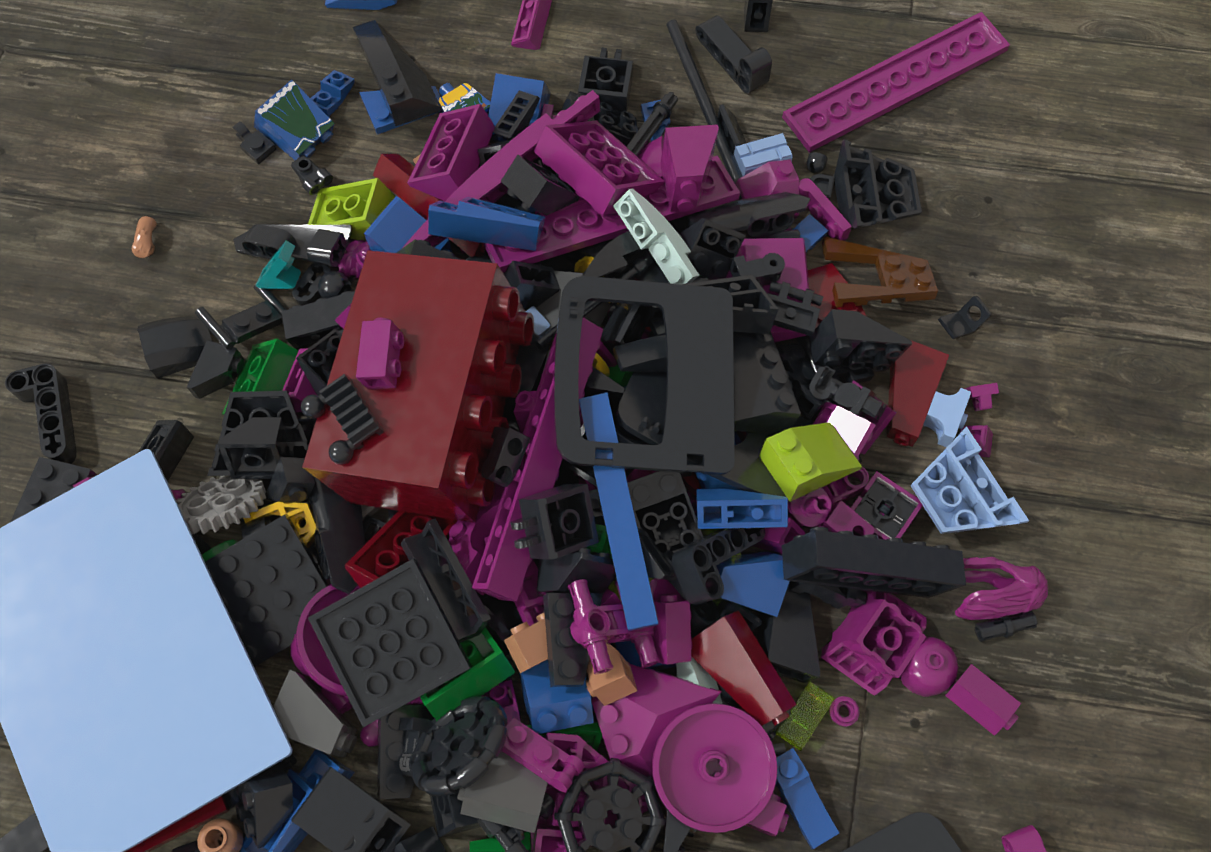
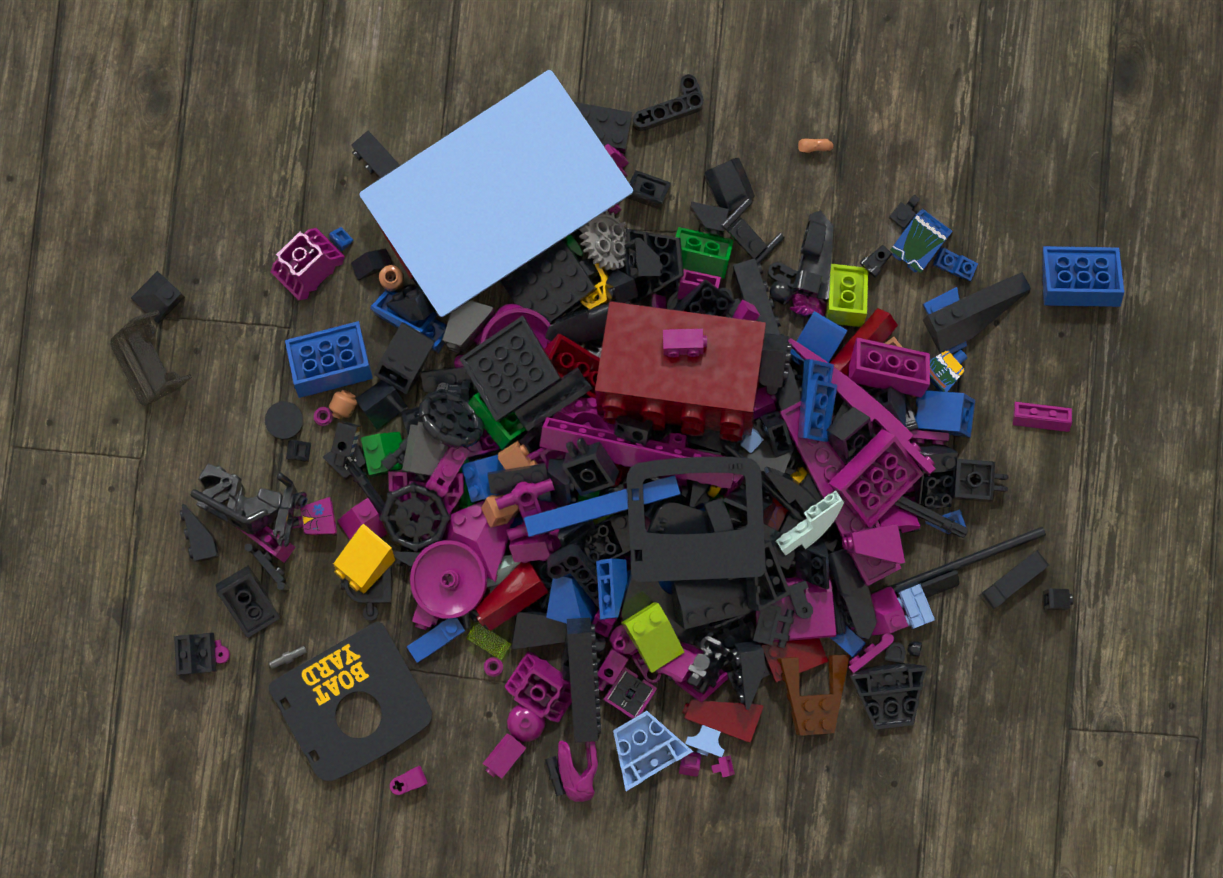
camera: 85 degrees right, 15 degrees up
teal slope [255,241,301,289] -> none
black gear [301,374,384,464] -> none
black slope [493,90,540,140] -> none
magenta plate [782,12,1010,153] -> none
black bracket [938,296,992,339] -> none

